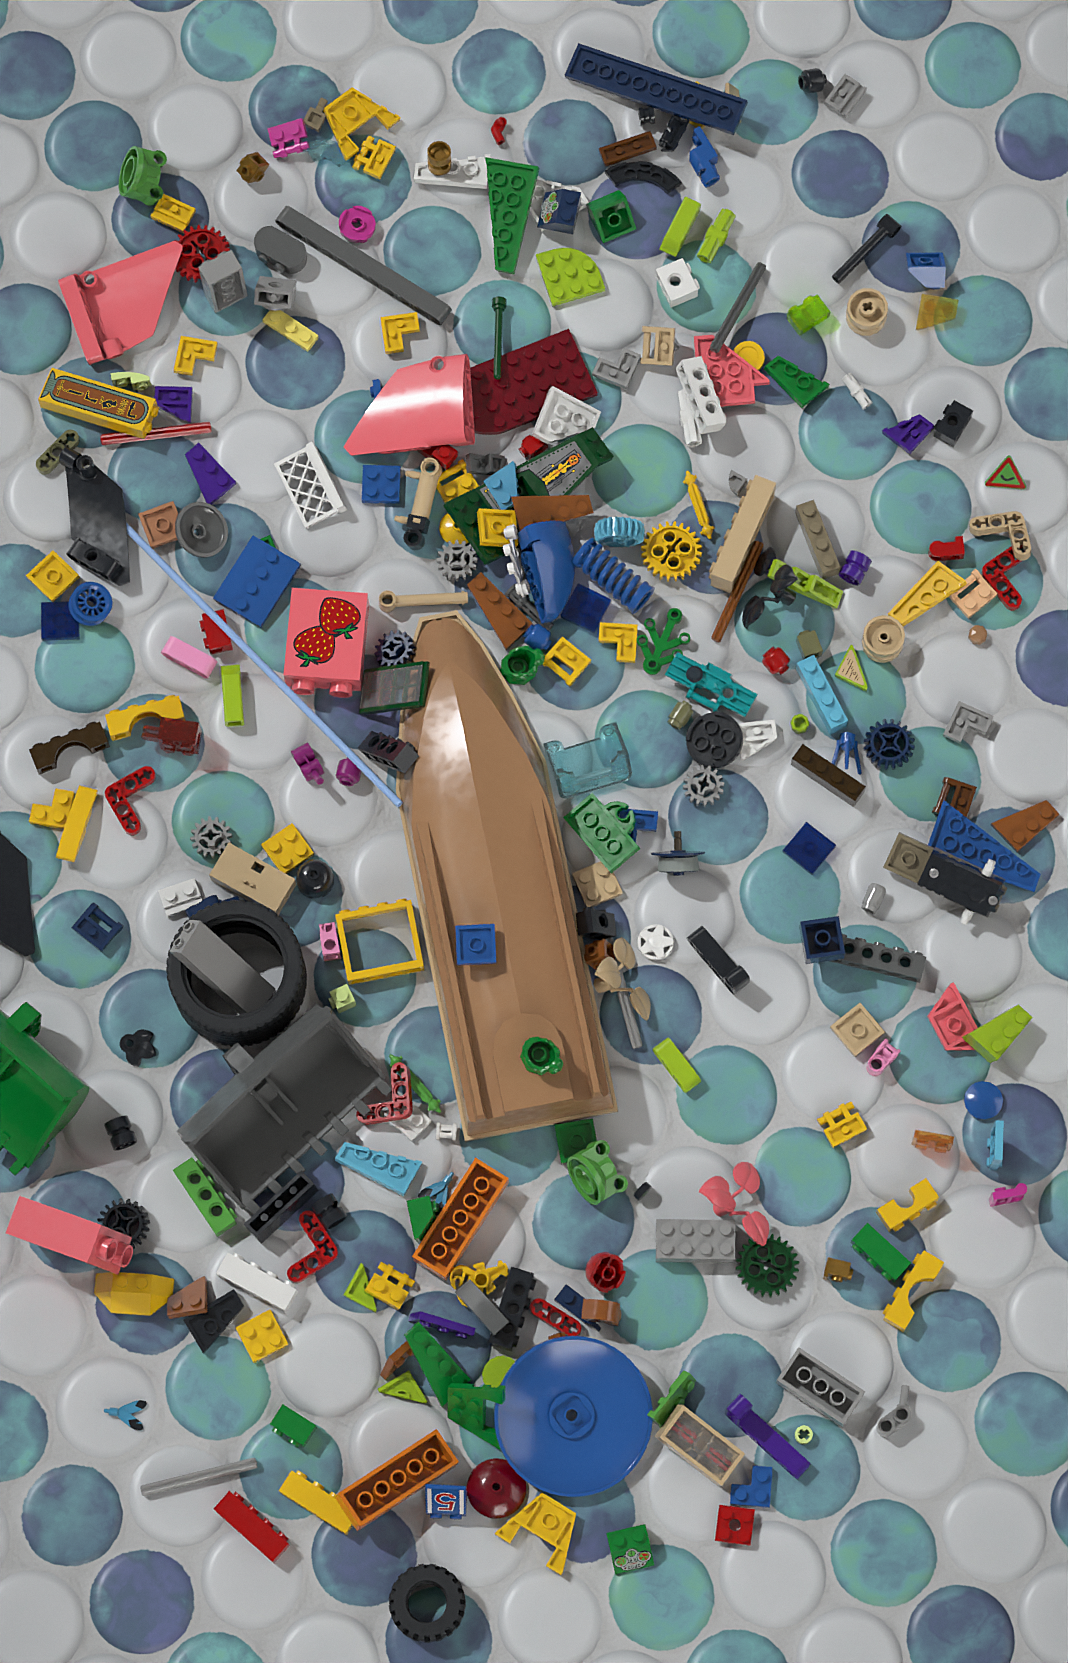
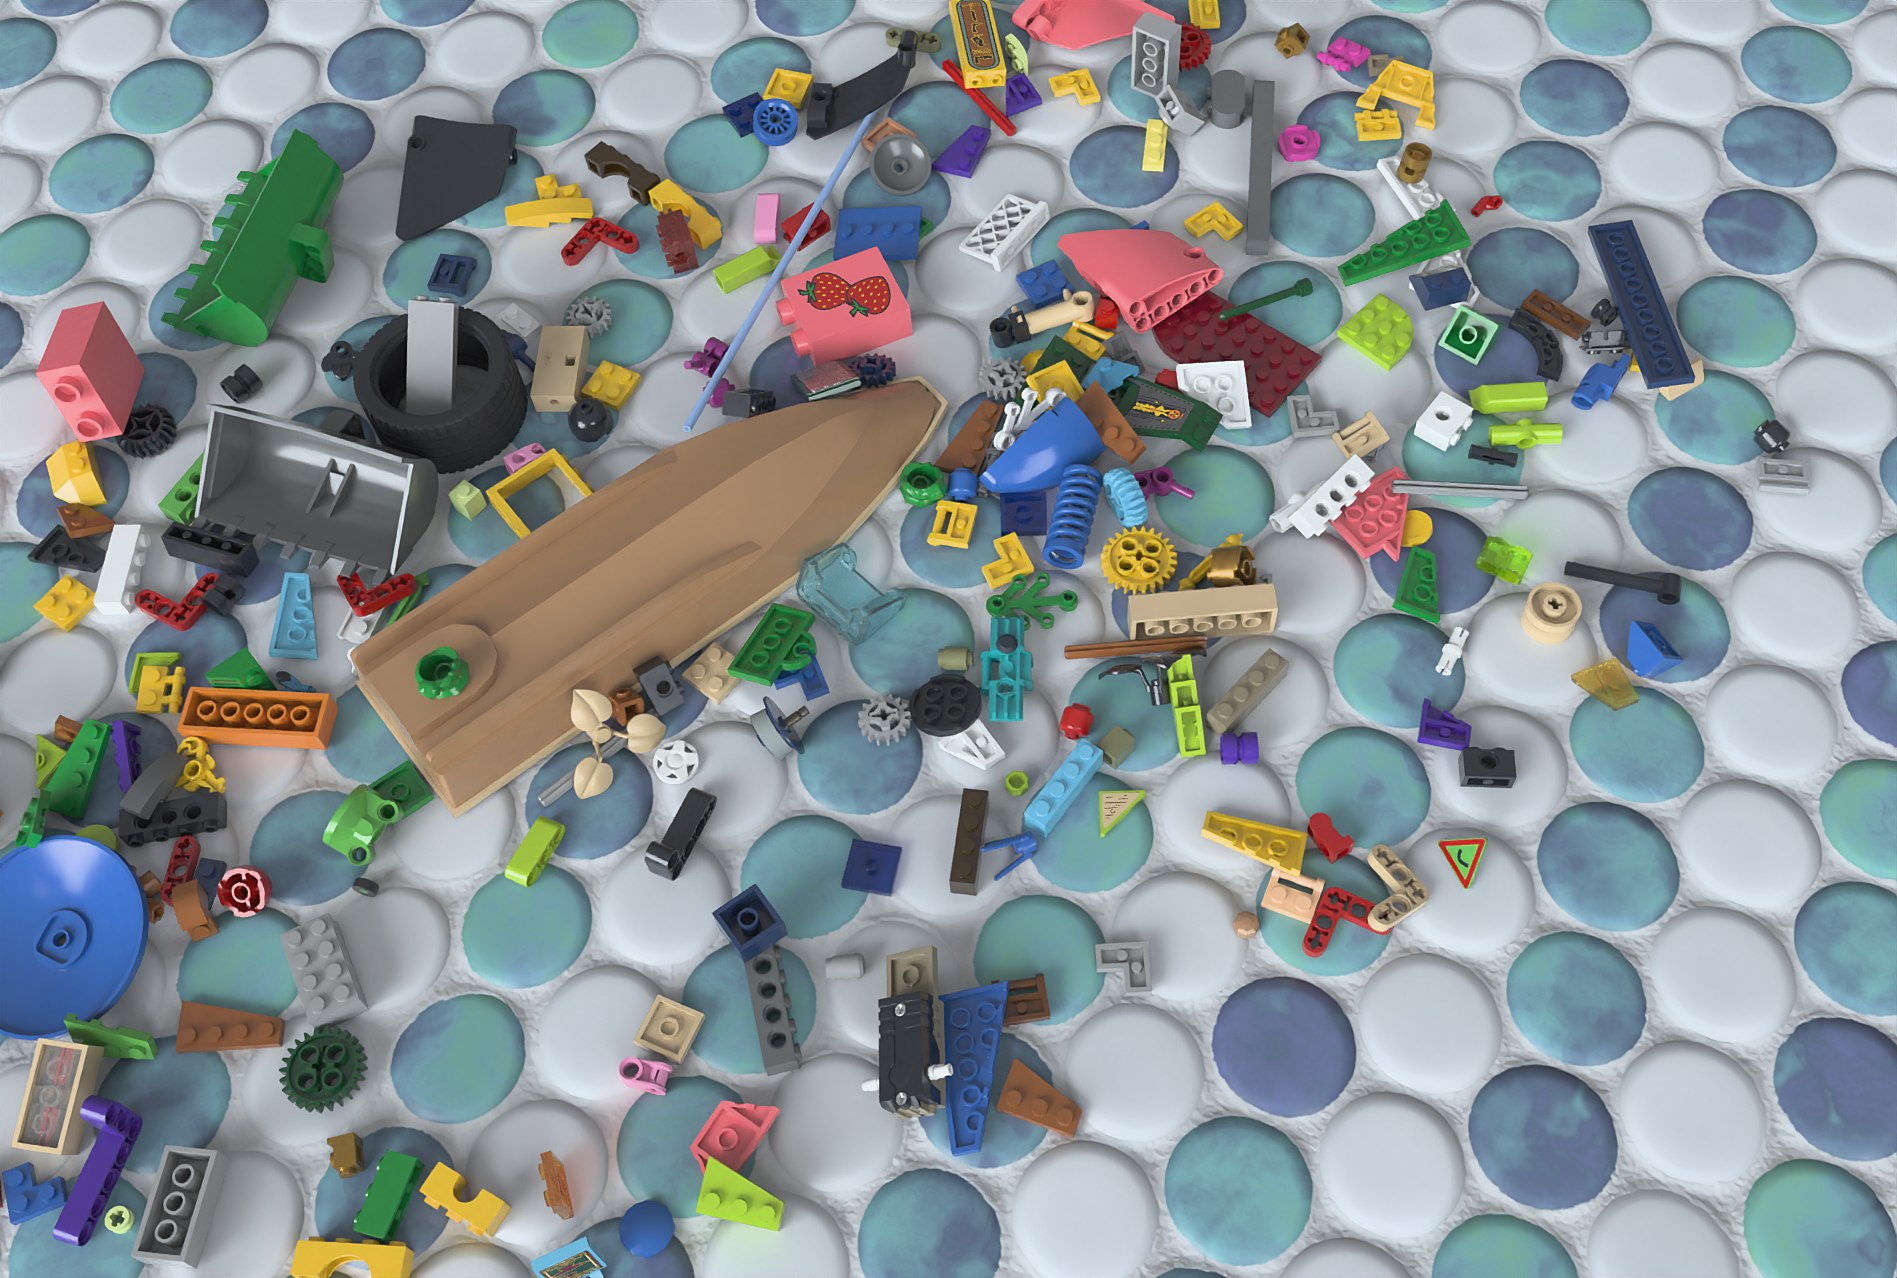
camera: 65 degrees right, 15 degrees down
clear light blue tile [306,140,354,167] -> none
tan piece [379,590,468,613] -> none
blue plate [455,924,496,966] -> none
coral plant [699,1162,769,1247] -> none
yellow plate [817,1101,867,1148] -> none
tan wheel [862,615,905,663] -> none
dark blue gear [863,719,915,770] -> none
none -> dark orange wing [175,1000,285,1054]
none -> magenta beam [1133,467,1195,501]
none -> pearl gold brick [1207,545,1257,588]
none -> black pin [1468,444,1518,468]

